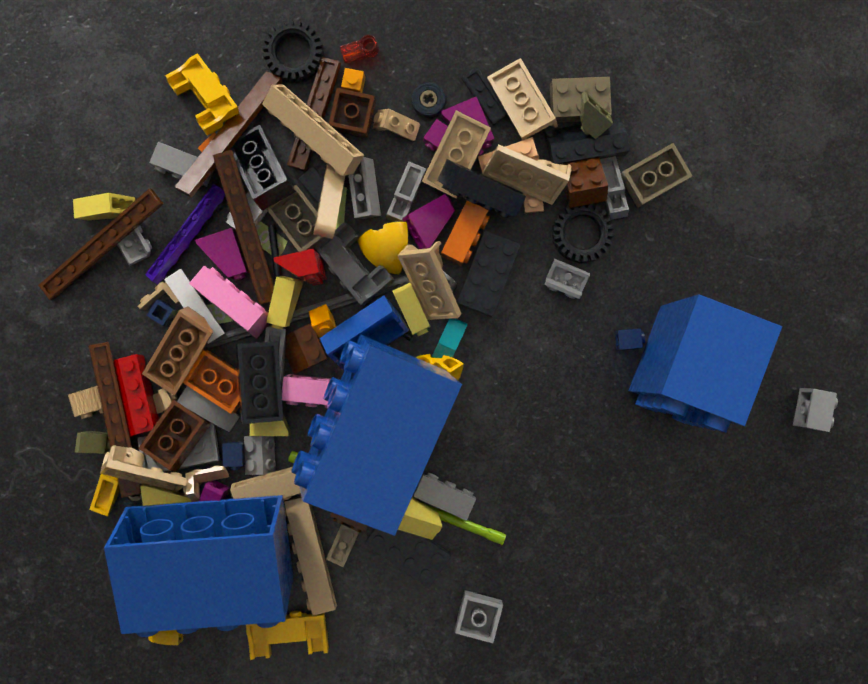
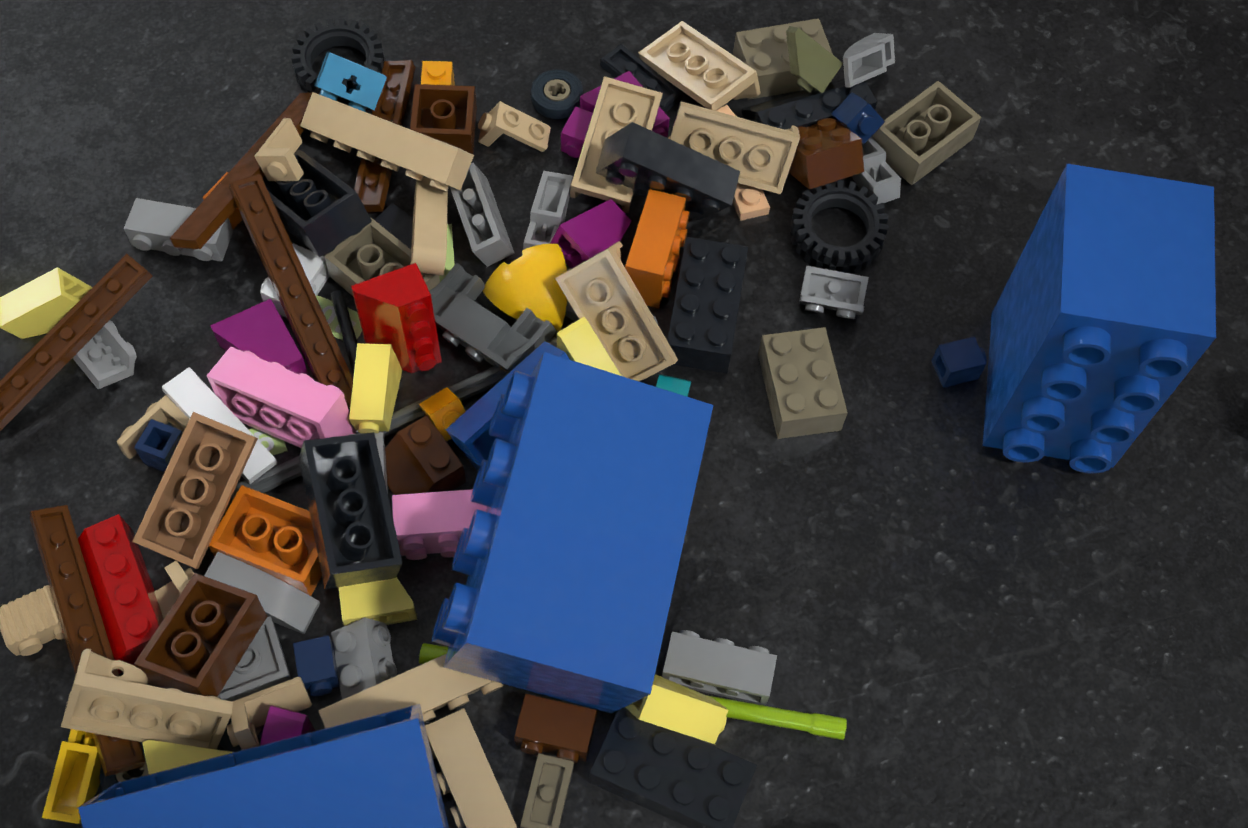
camera: 20 degrees left, 25 degrees down
olive slope [75,430,111,454] -> none
dark purple plate [145,184,225,285] -> none
yellow bracket [165,53,239,135] -> none
clear red piece [340,35,379,64] -> none
none -> tan bracket [254,118,304,181]
none -> dark azure brick [314,52,387,112]
none -> dark tan brick [758,327,848,439]
none -> dark blue brick [831,92,885,144]
none -> light grey slope [843,33,895,87]

